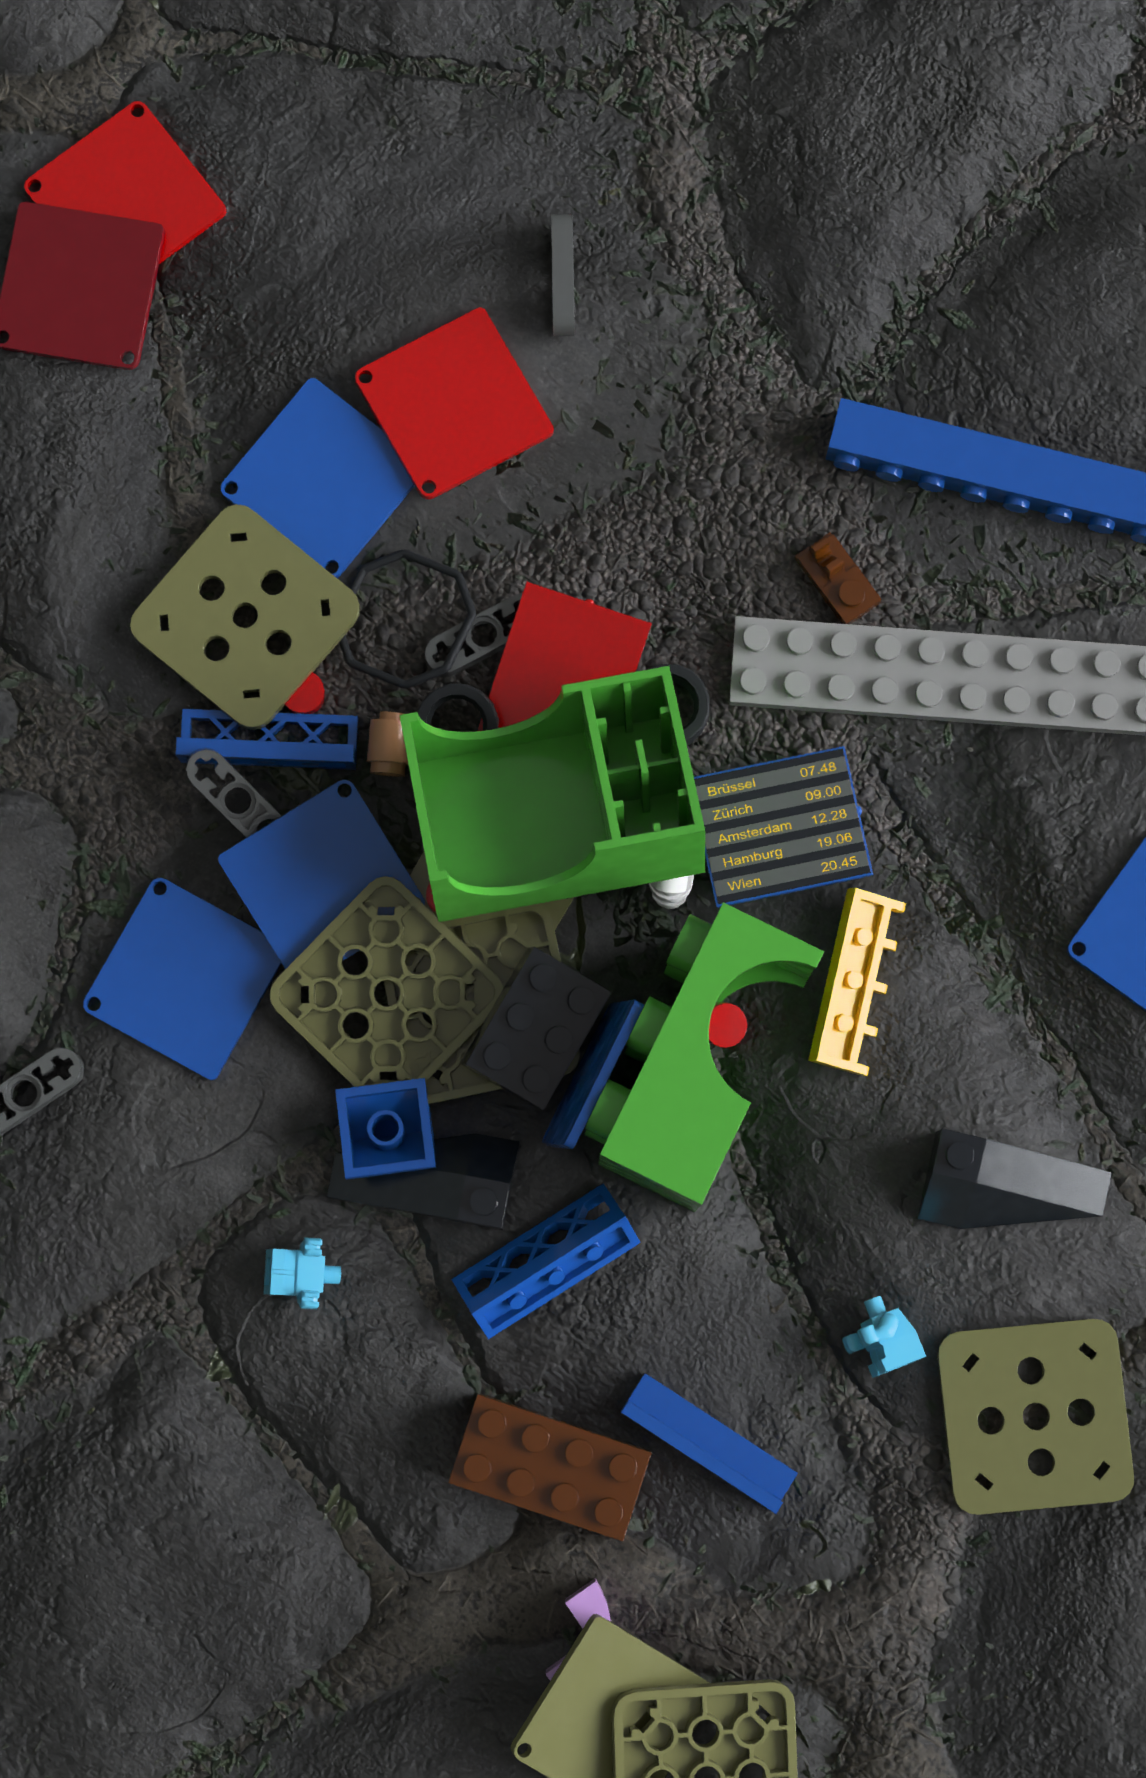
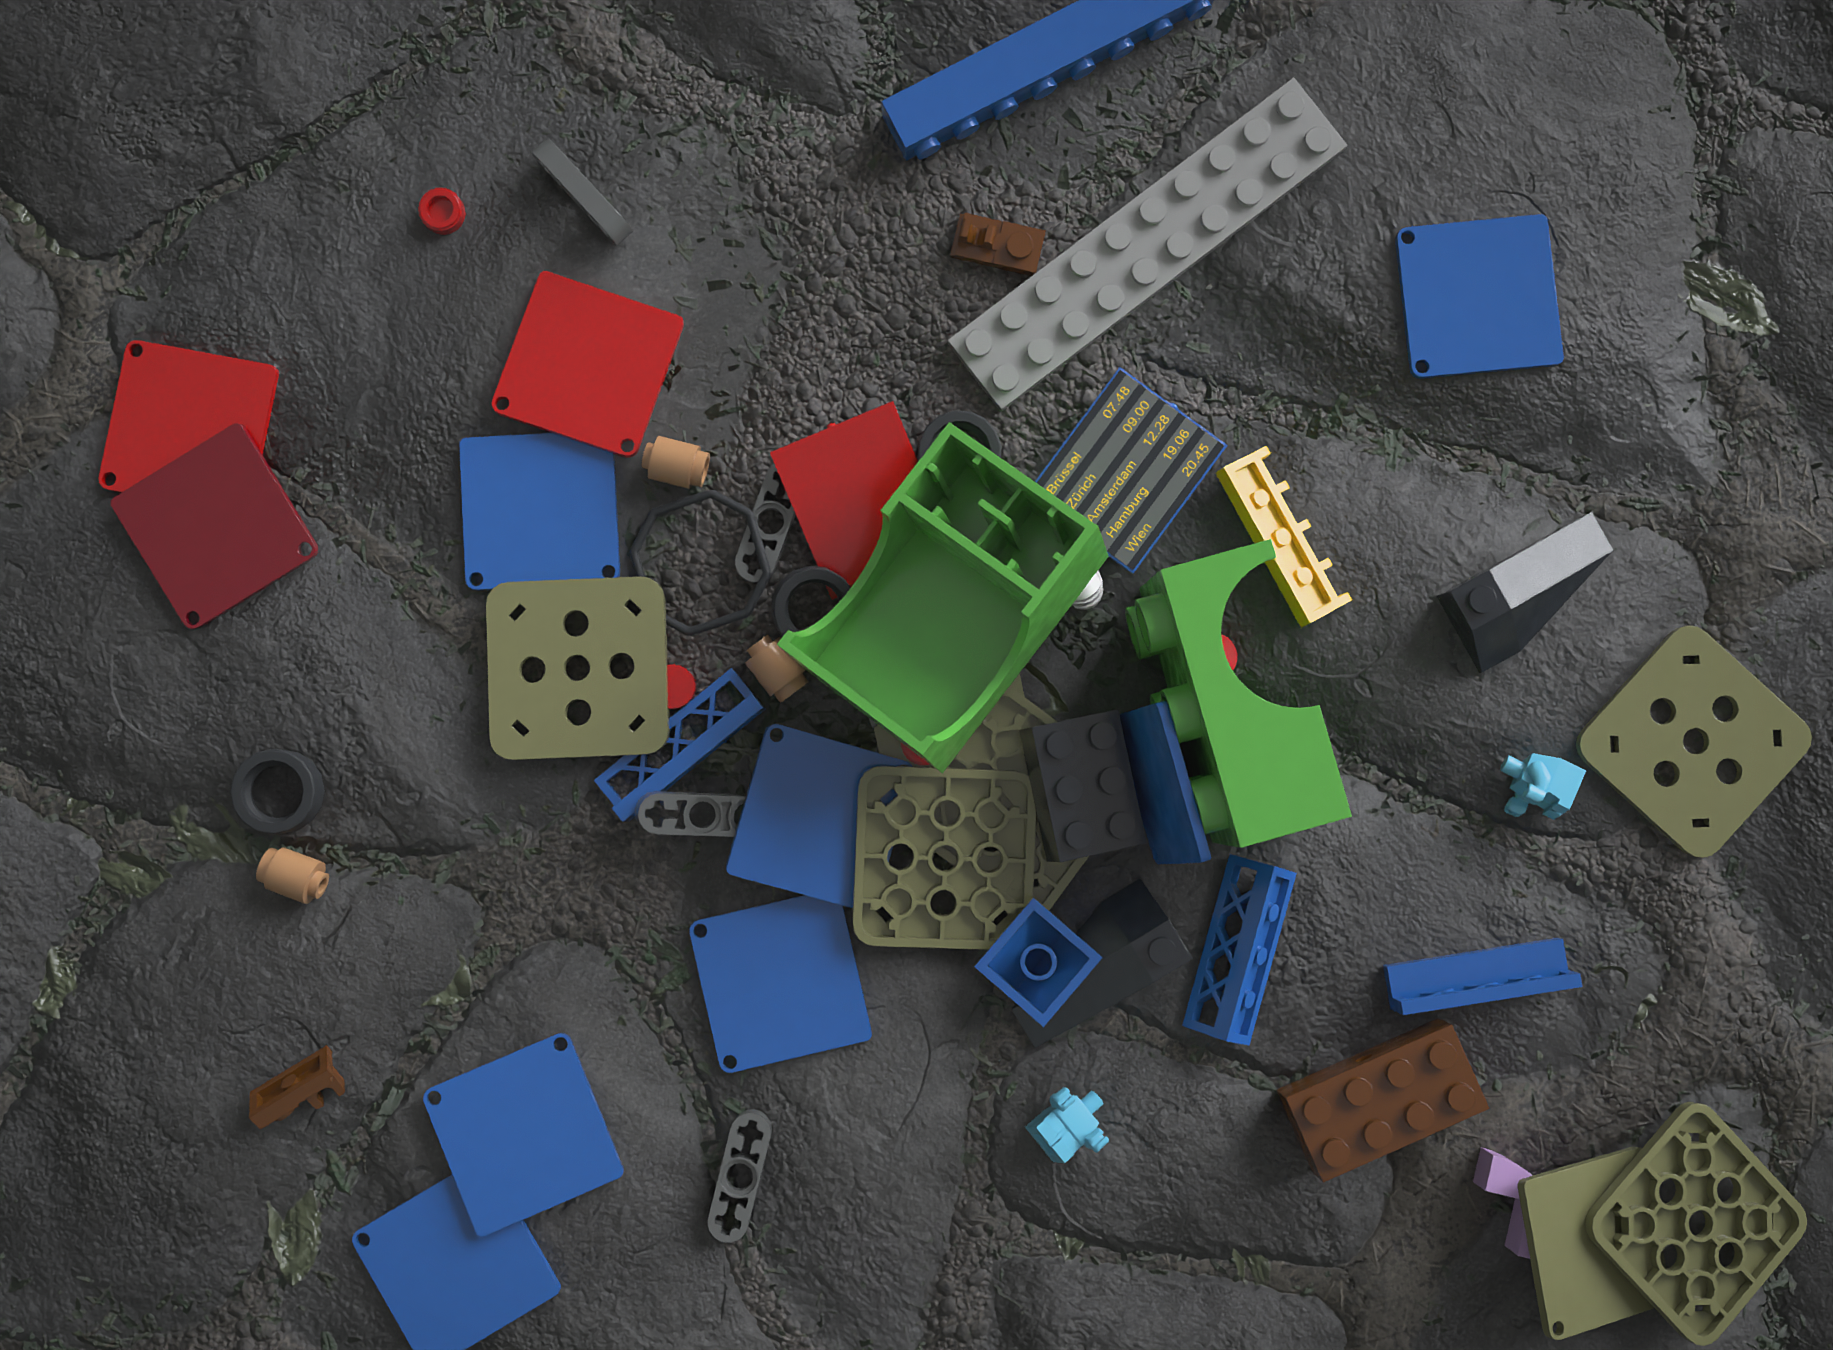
camera: 45 degrees left, 5 degrees up
none -> red tile [418,187,466,235]
none -> medium nougat brick [642,436,710,489]

